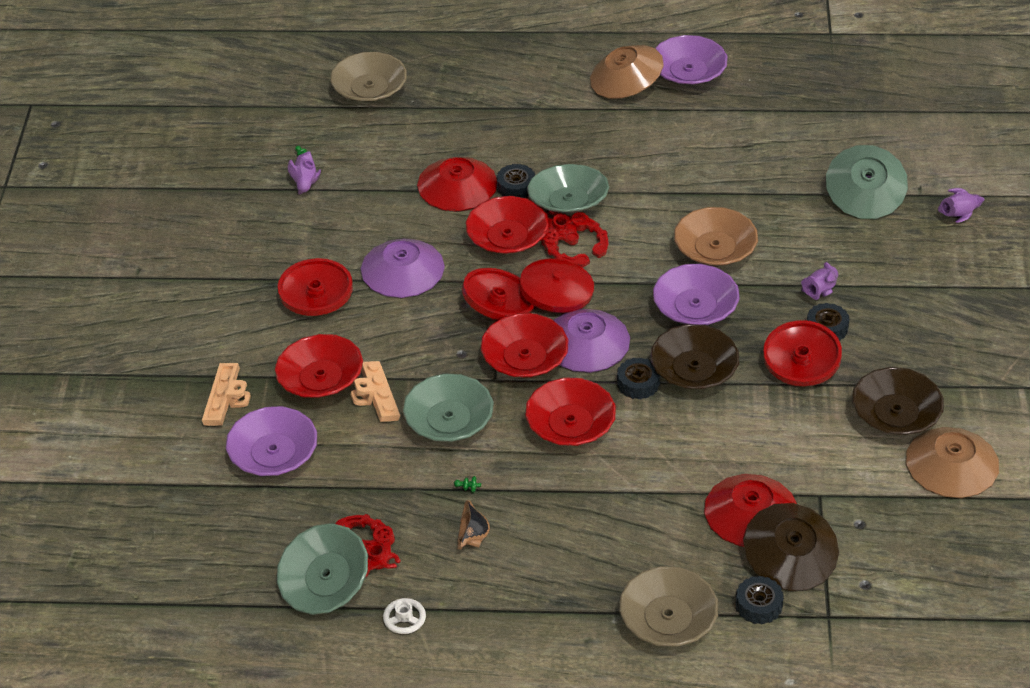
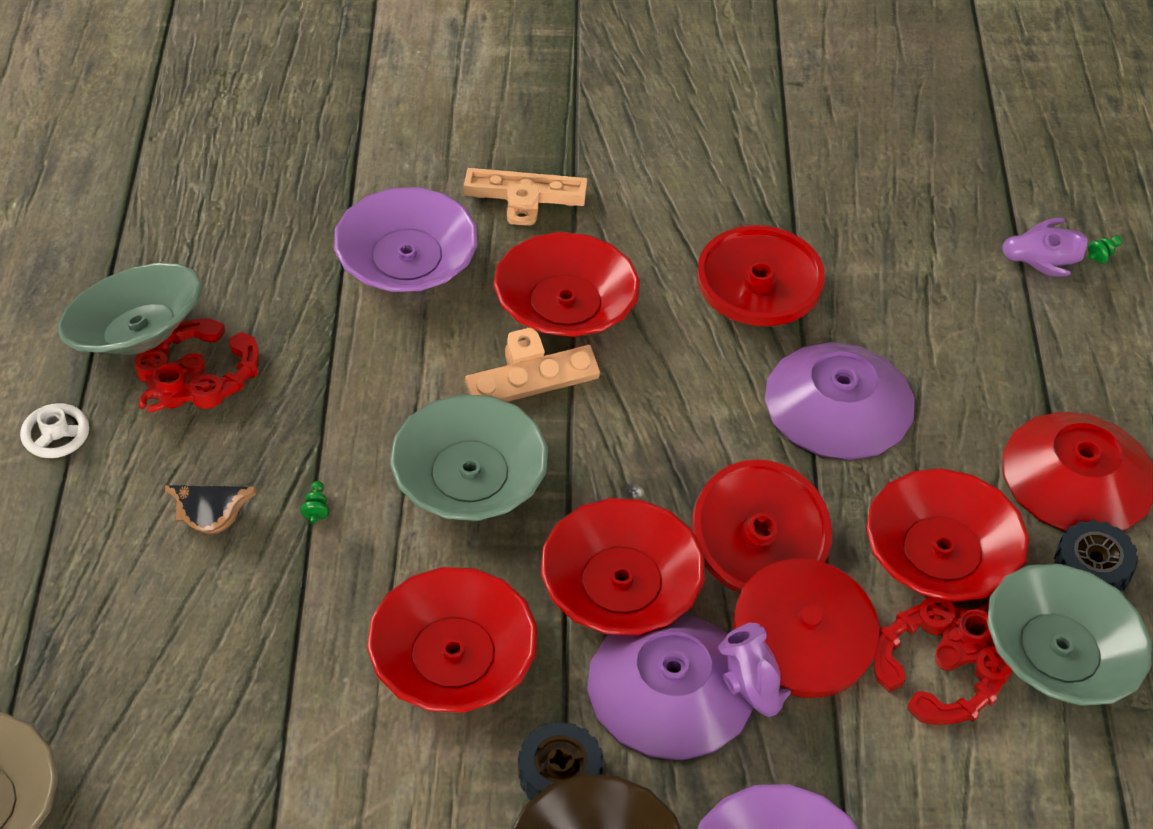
camera: 85 degrees right, 5 degrees up
none -> medium lavender animal [718,622,791,717]

